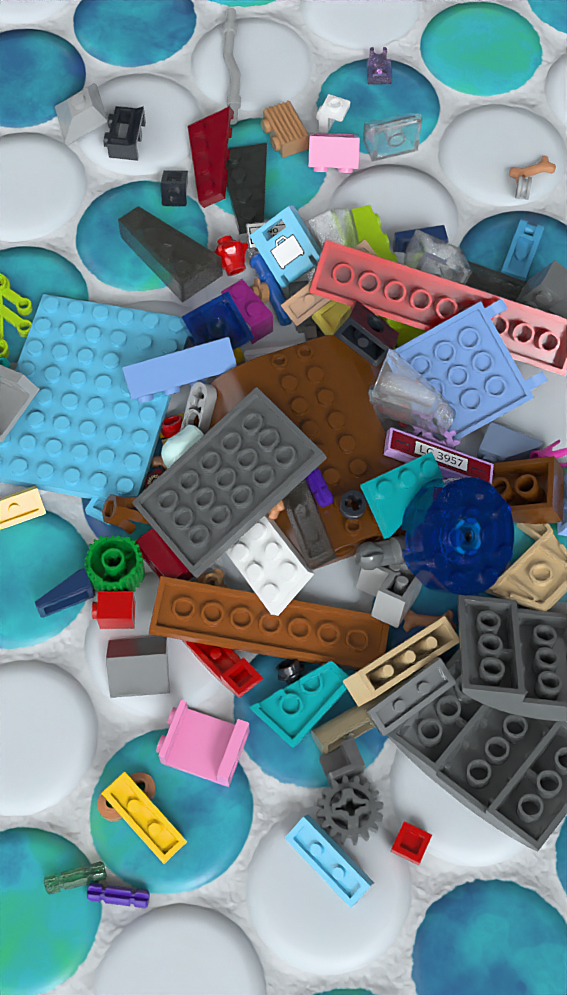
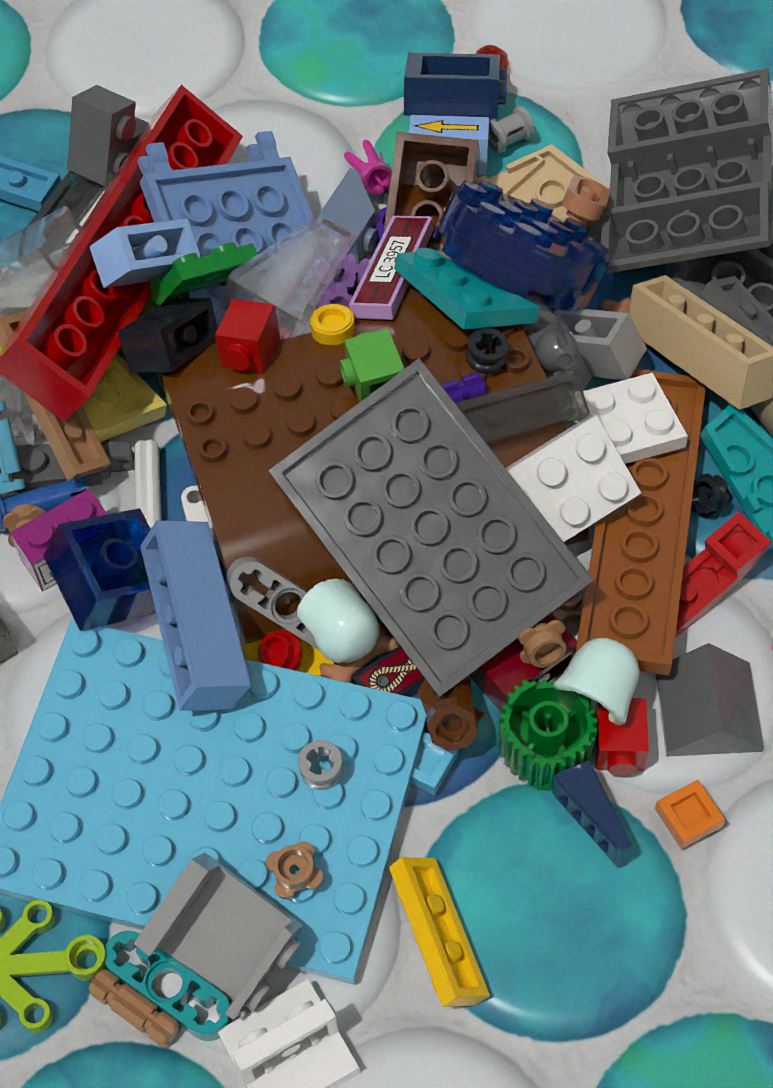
camera: 85 degrees left, 5 degrees down
none -> light blue brick [90,218,201,288]
none -> green plate [150,242,260,305]
none -> red brick [215,299,280,374]
none -> medium nougat plate [266,842,323,899]
none -> light grey bush [298,740,344,790]
none -> yellow tile [310,304,355,345]
none -> bright green brick [339,328,404,403]
none -> medium nougat plate [518,620,566,668]
none -> light aqua hair [554,638,640,725]
none -> nougat plate [562,175,610,224]
none -> white plate [570,373,688,464]
none -> orange plate [655,780,725,849]

